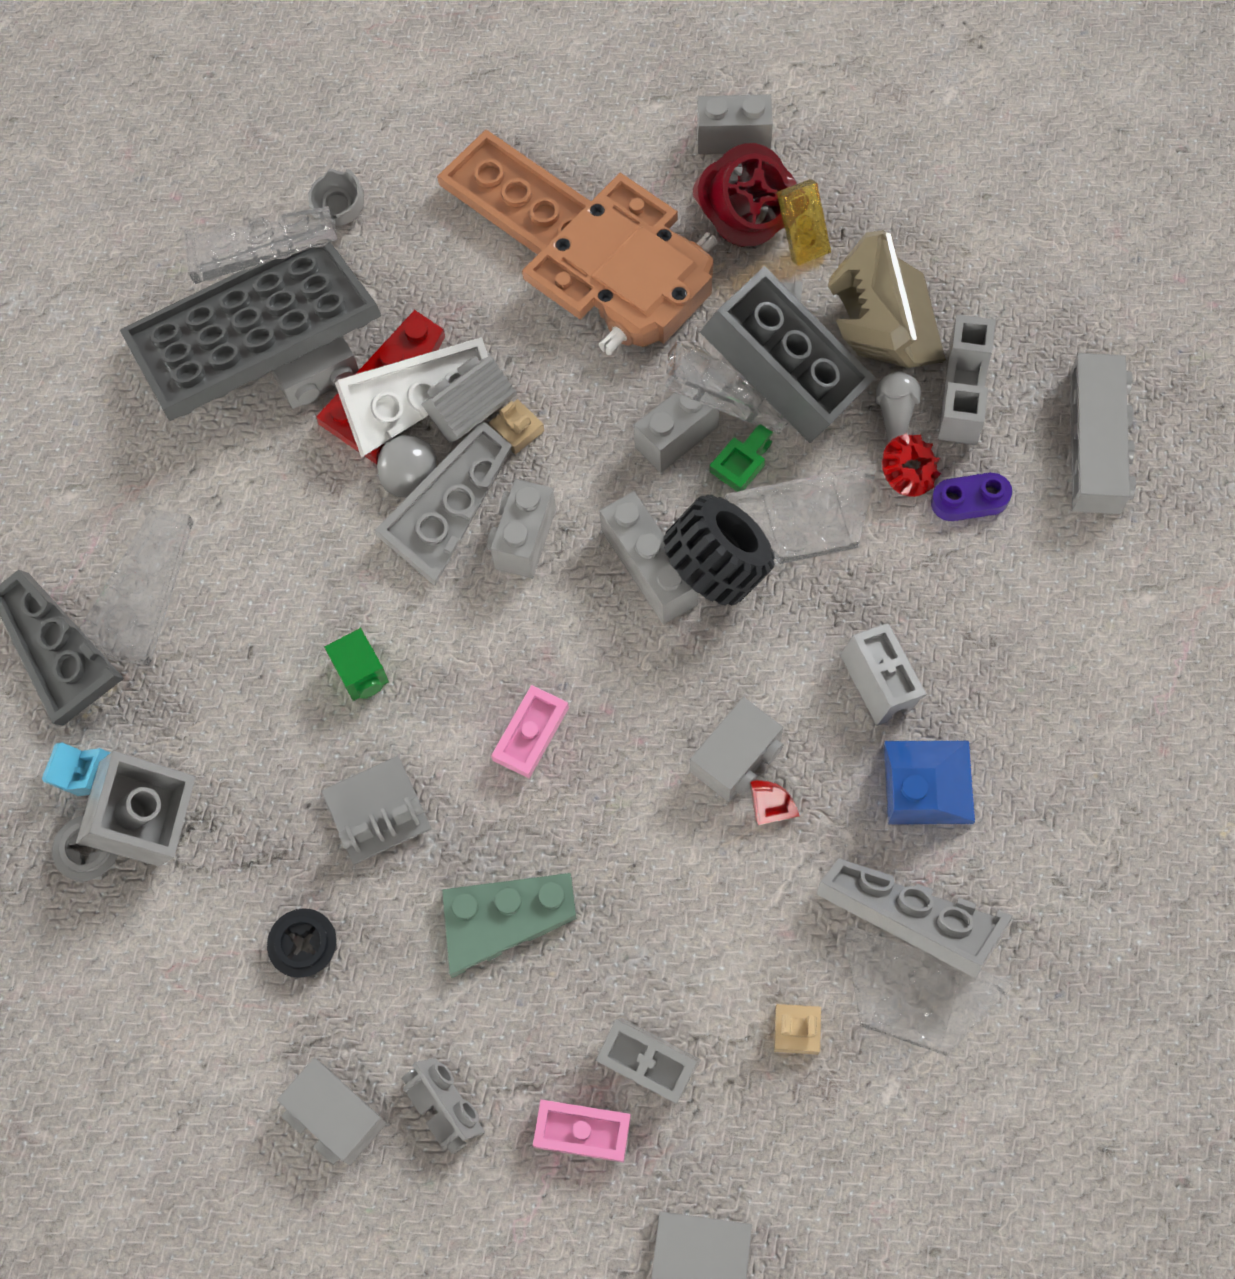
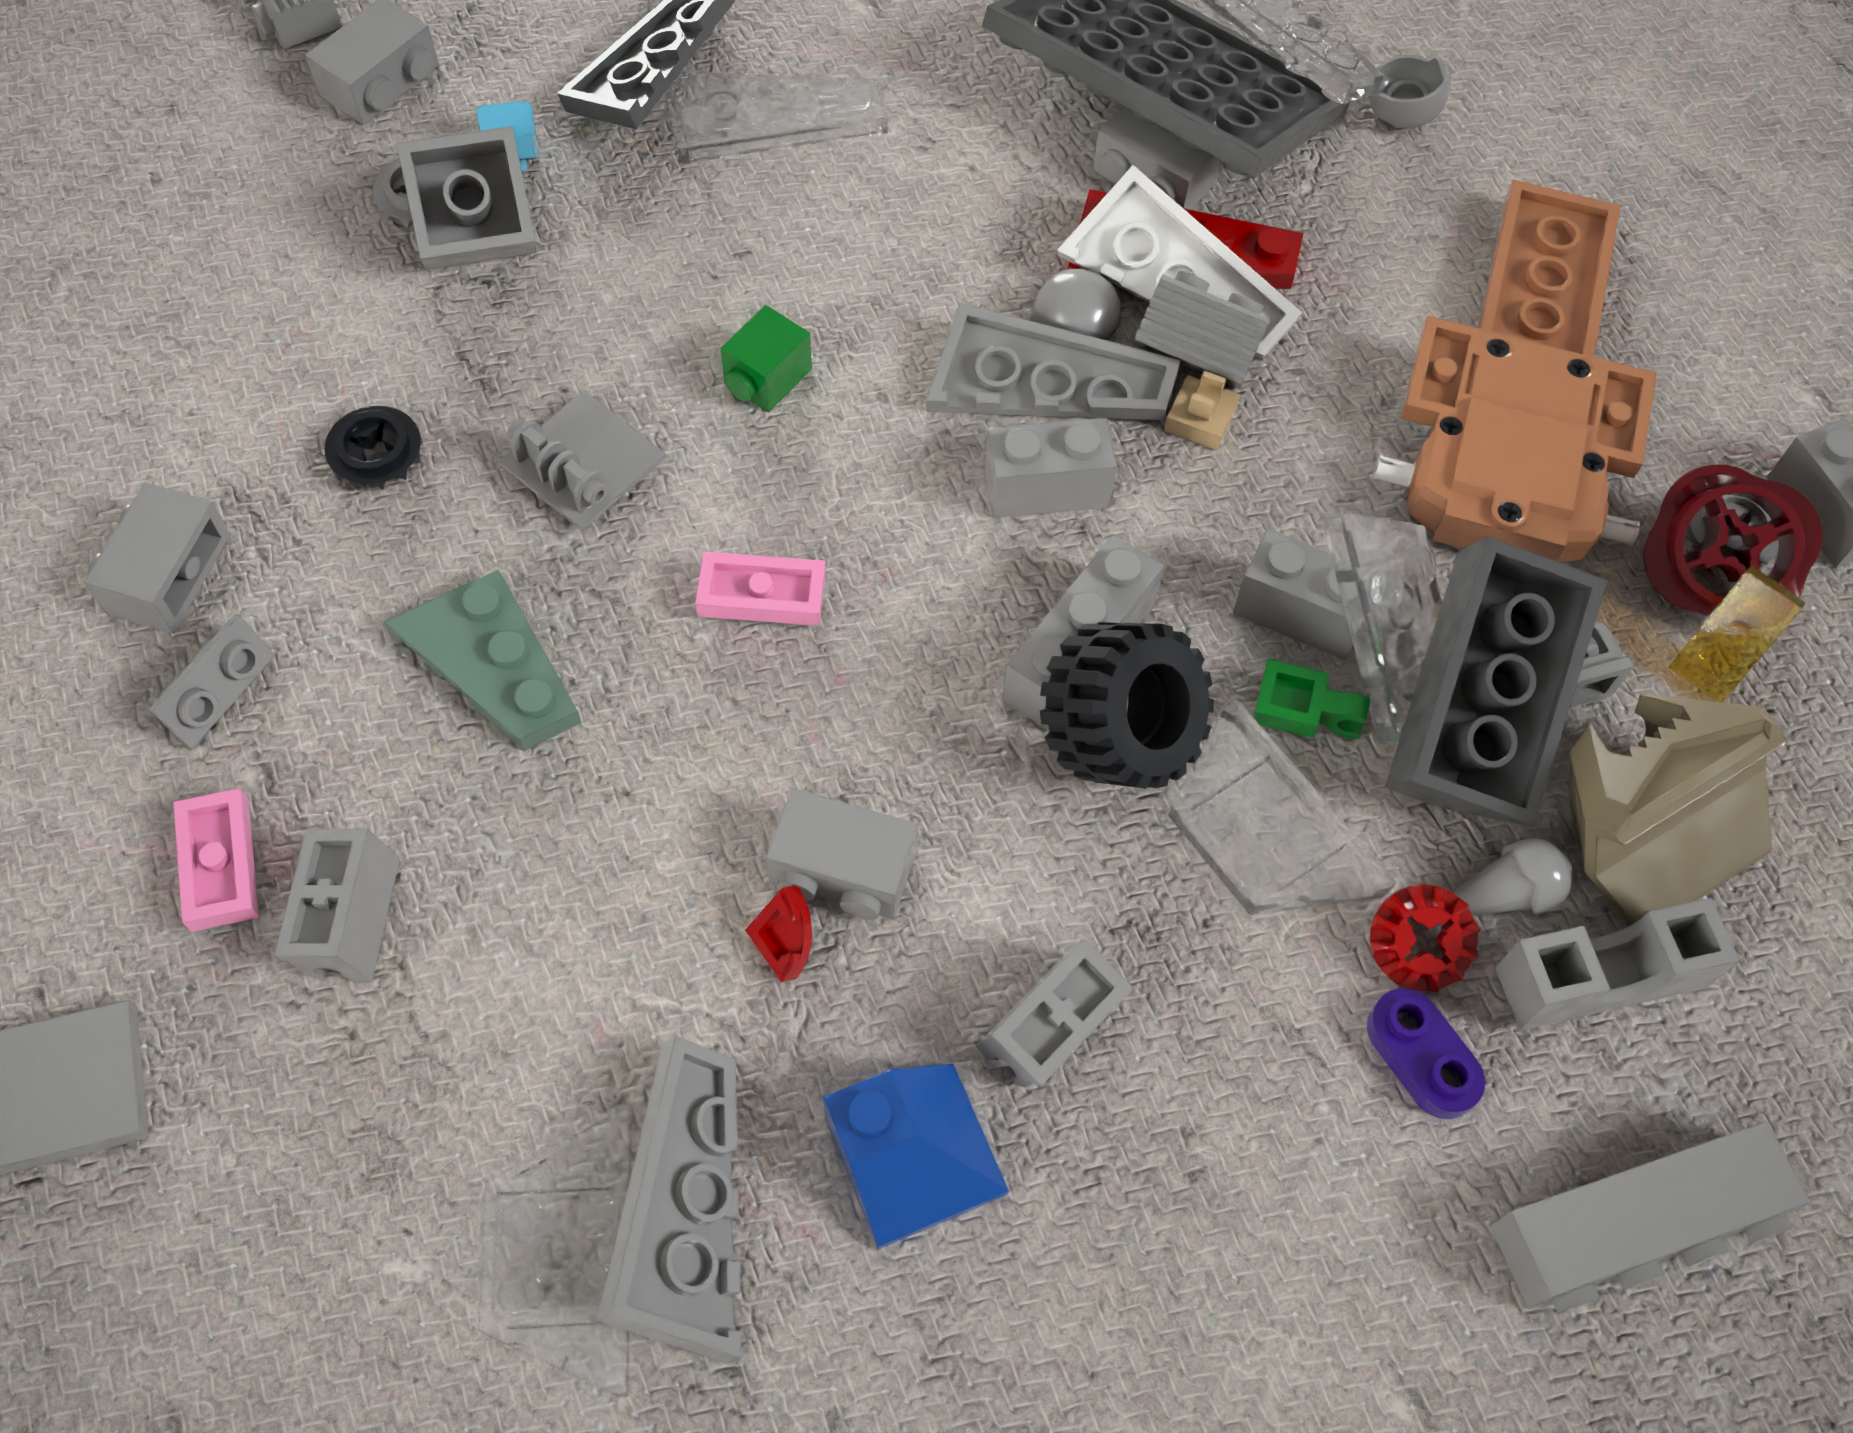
camera: 60 degrees right, 5 degrees down
tan tile [774,1004,821,1055] -> none

